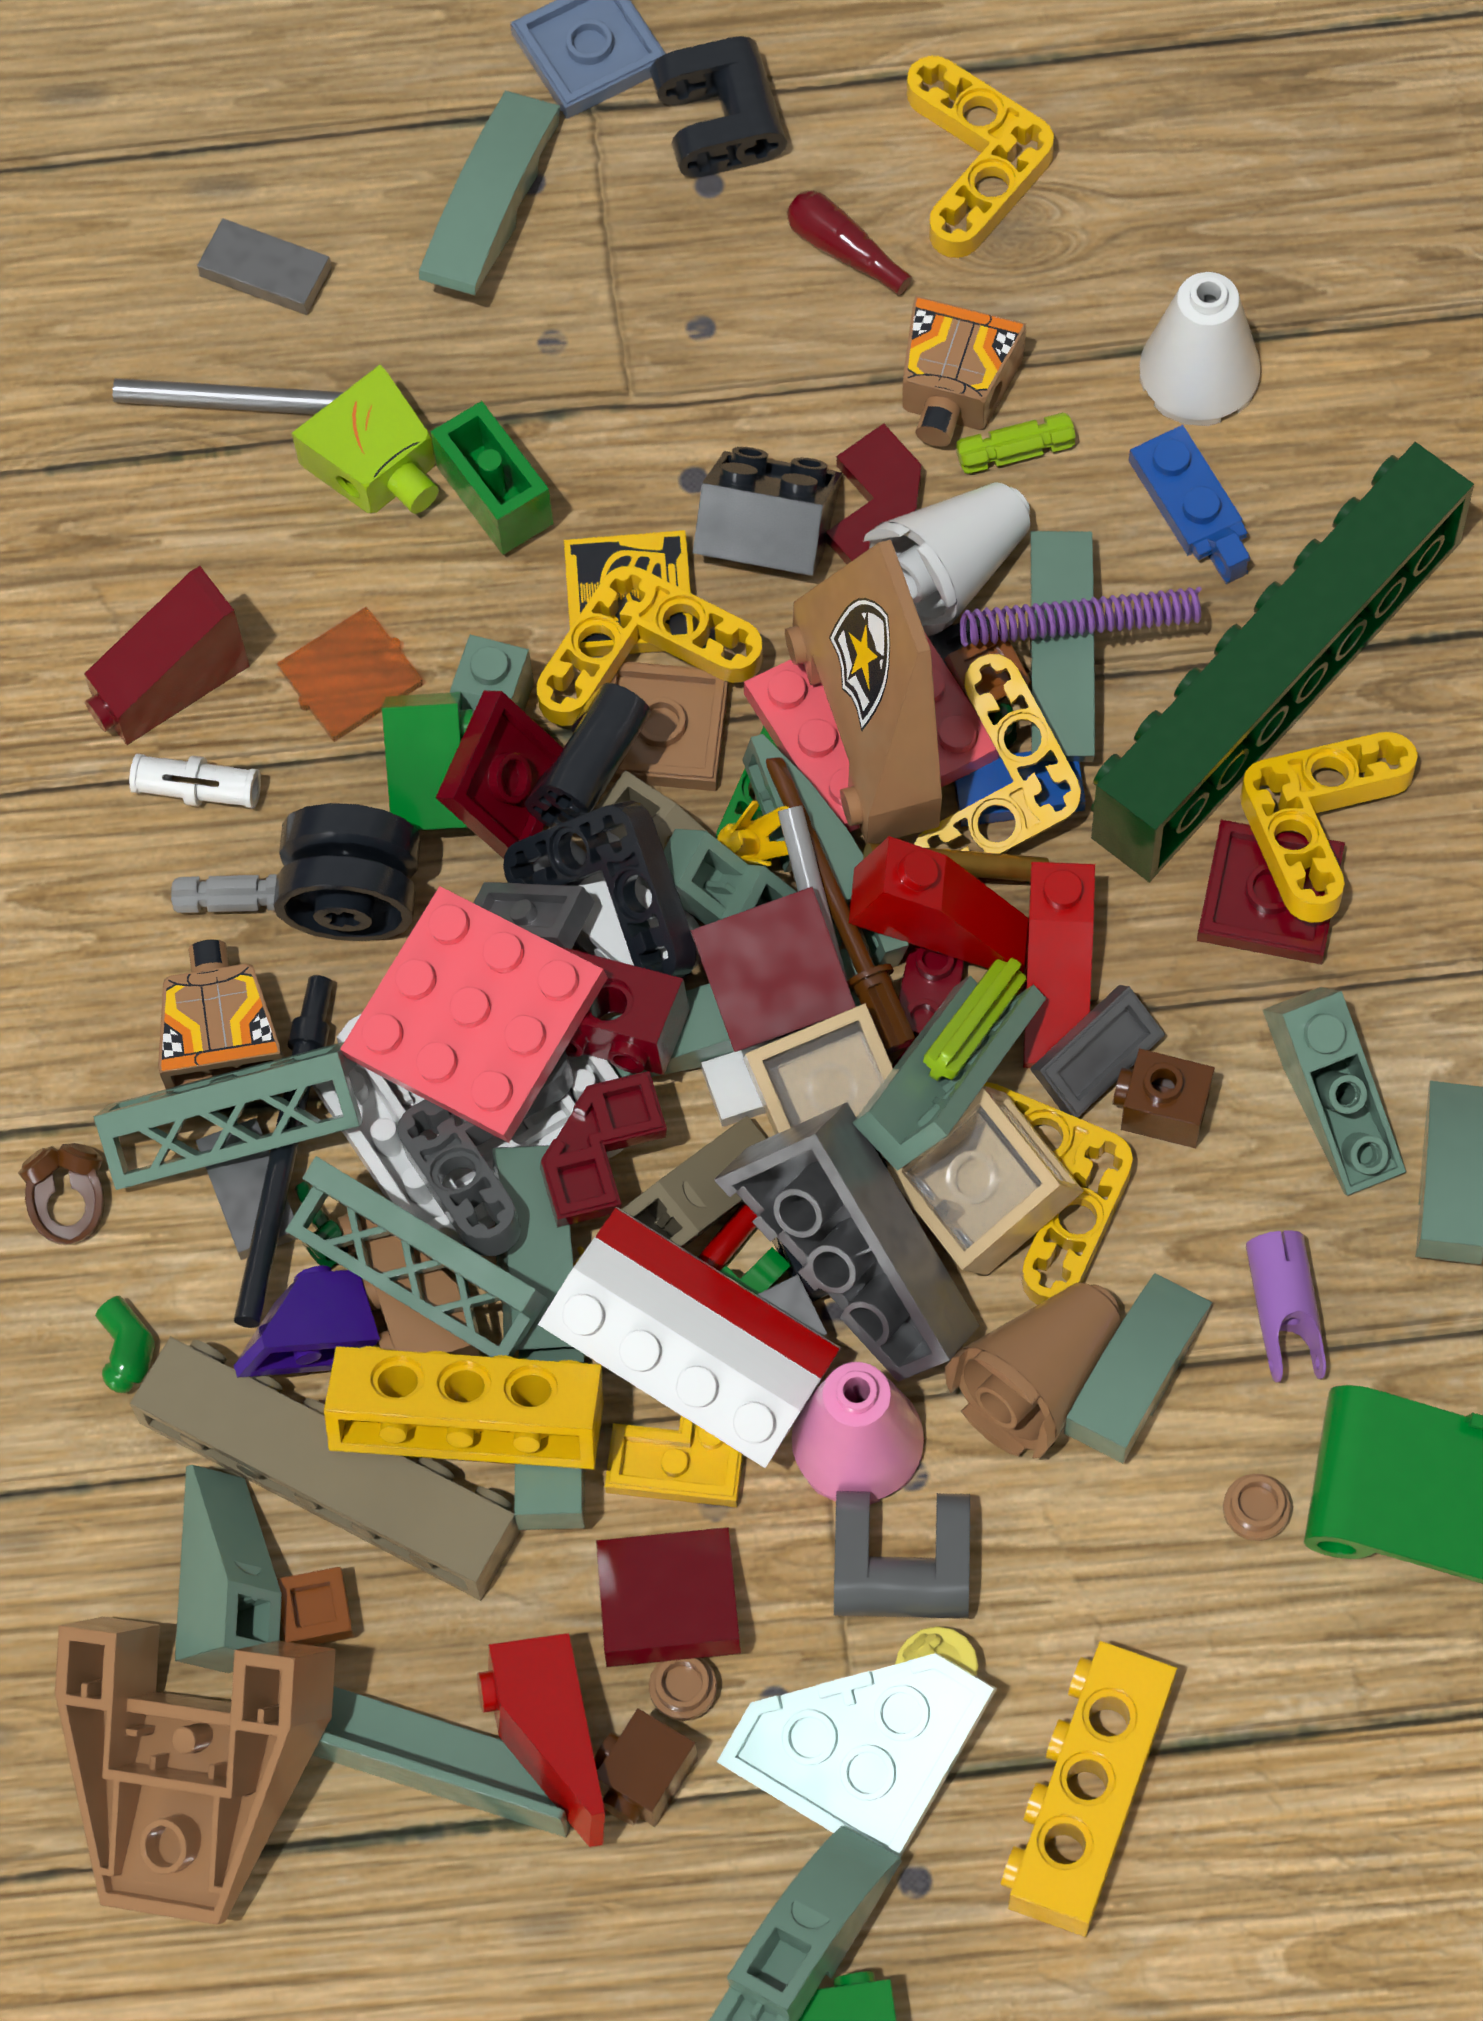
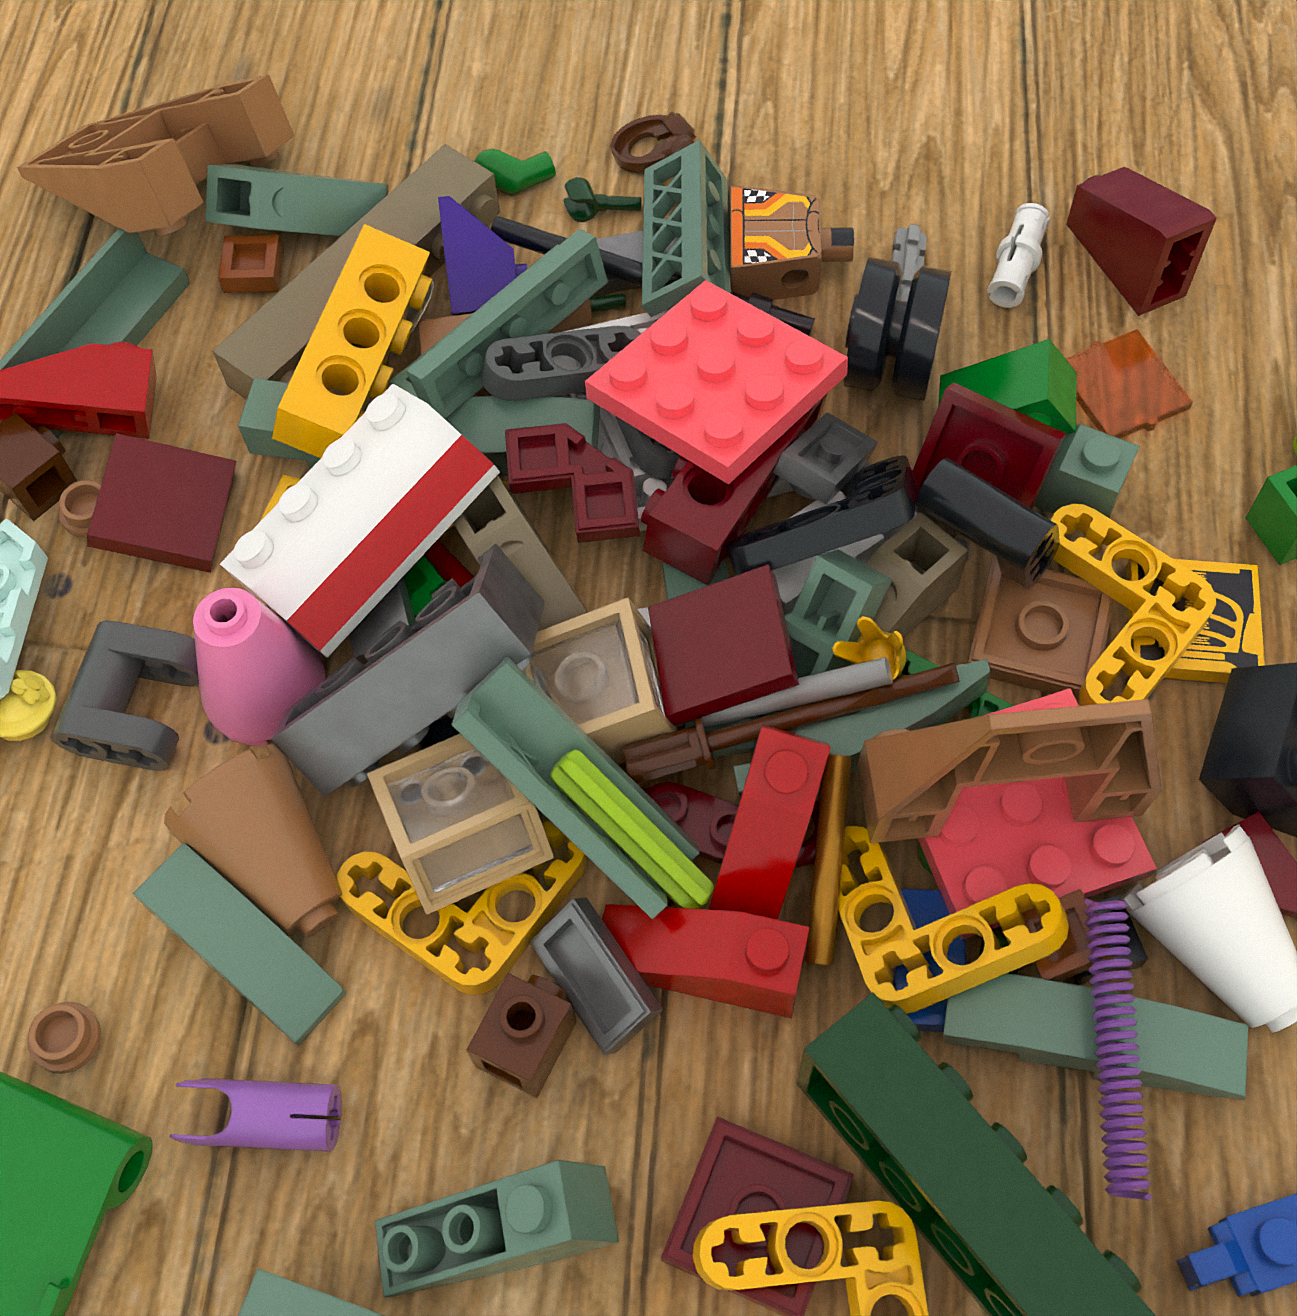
camera: 100 degrees right, 5 degrees down
none -> dark green hand [563,178,641,223]

